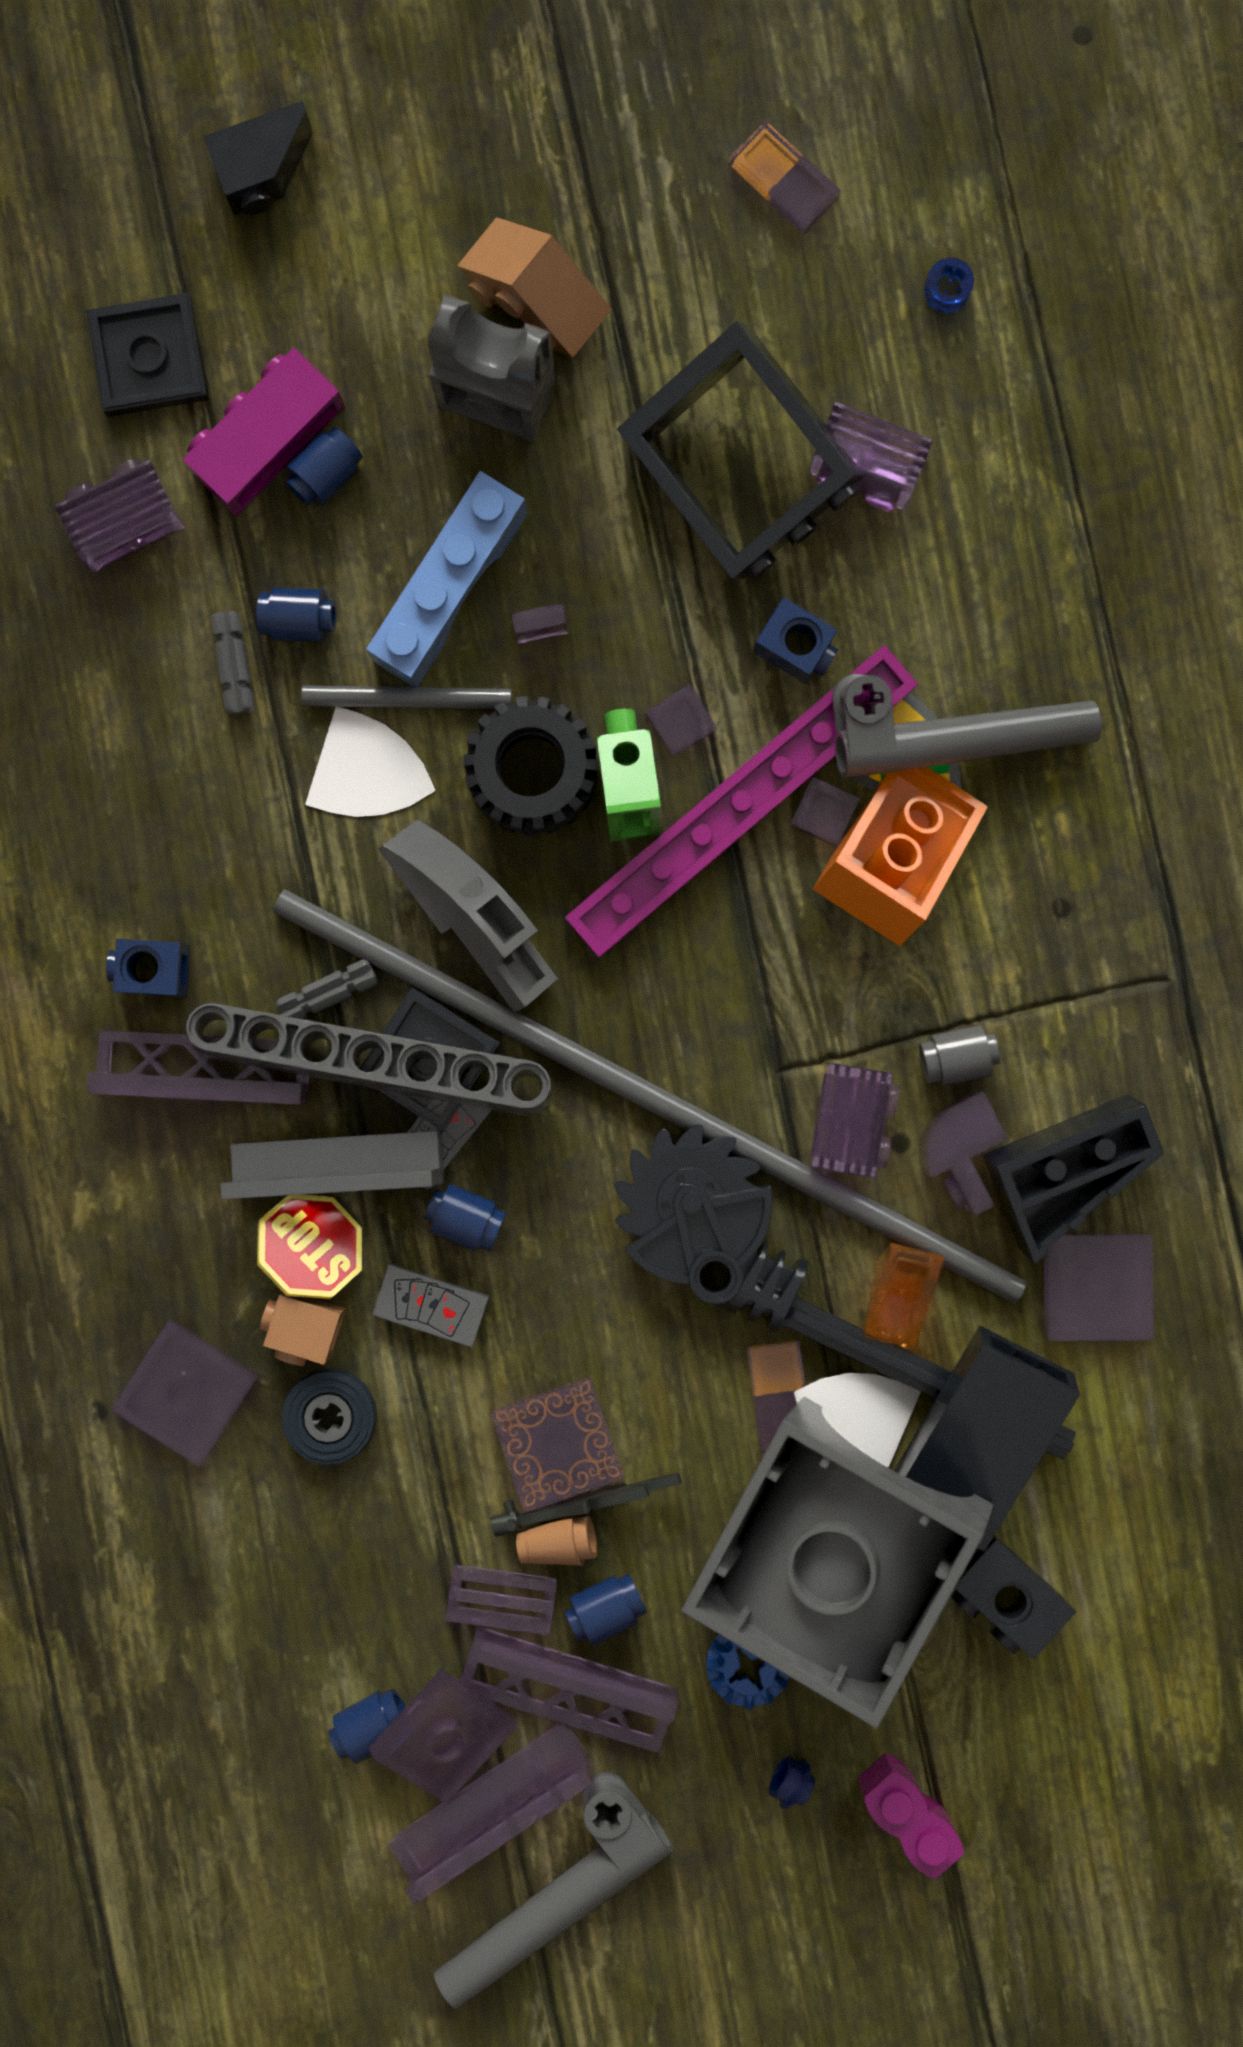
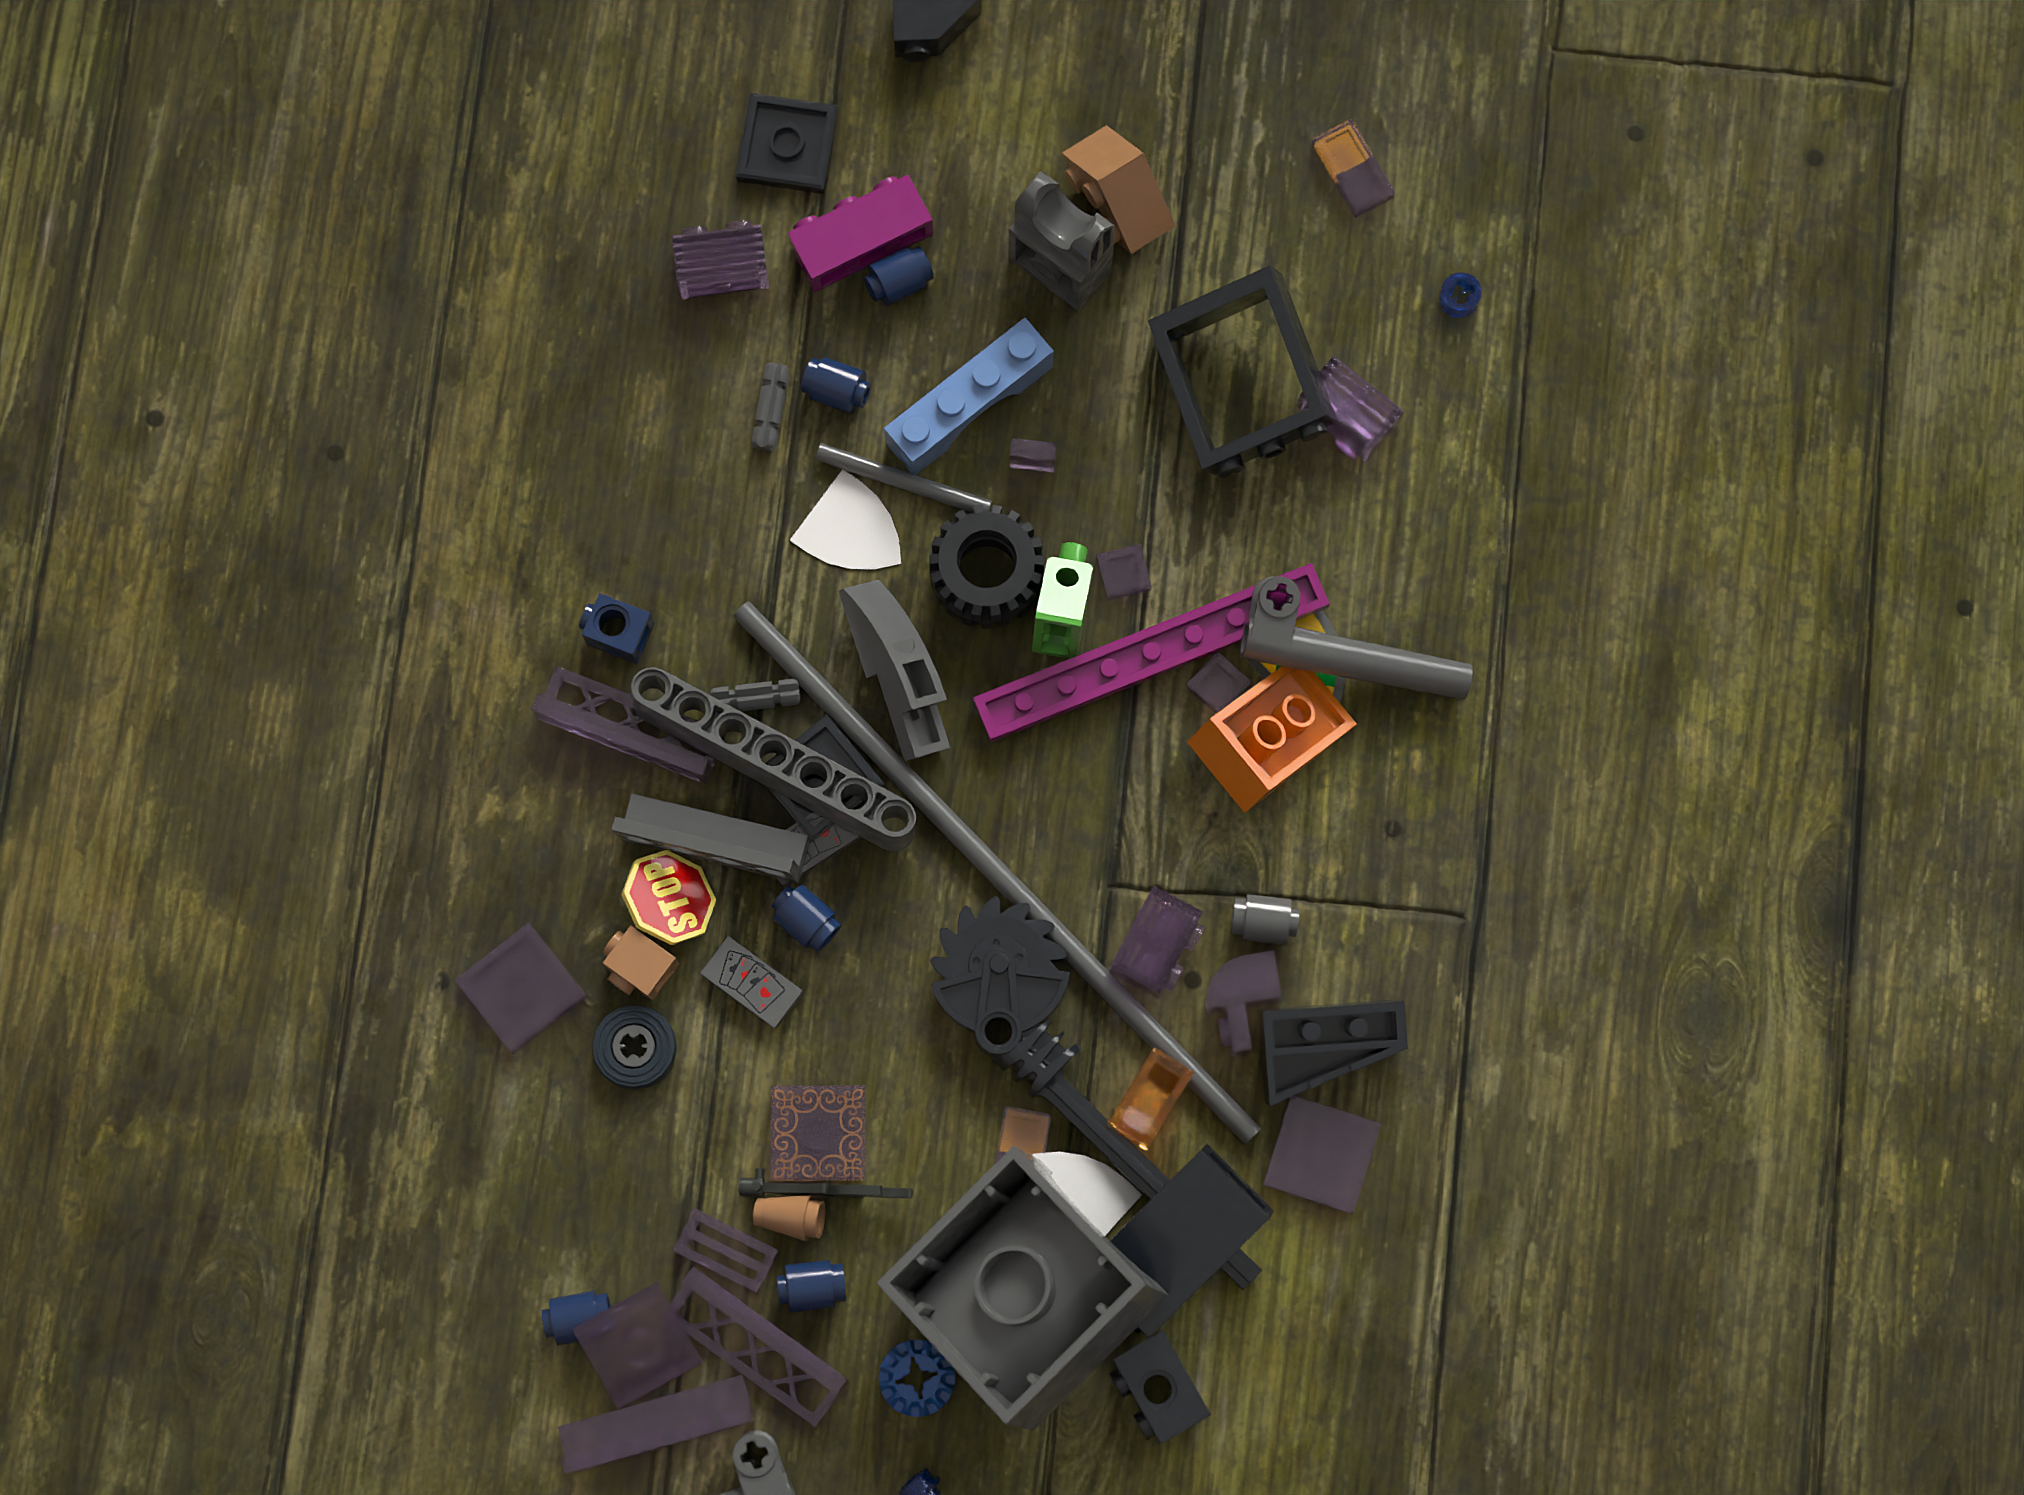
camera: 20 degrees right, 10 degrees down
dark blue brick [753,597,839,684] -> none

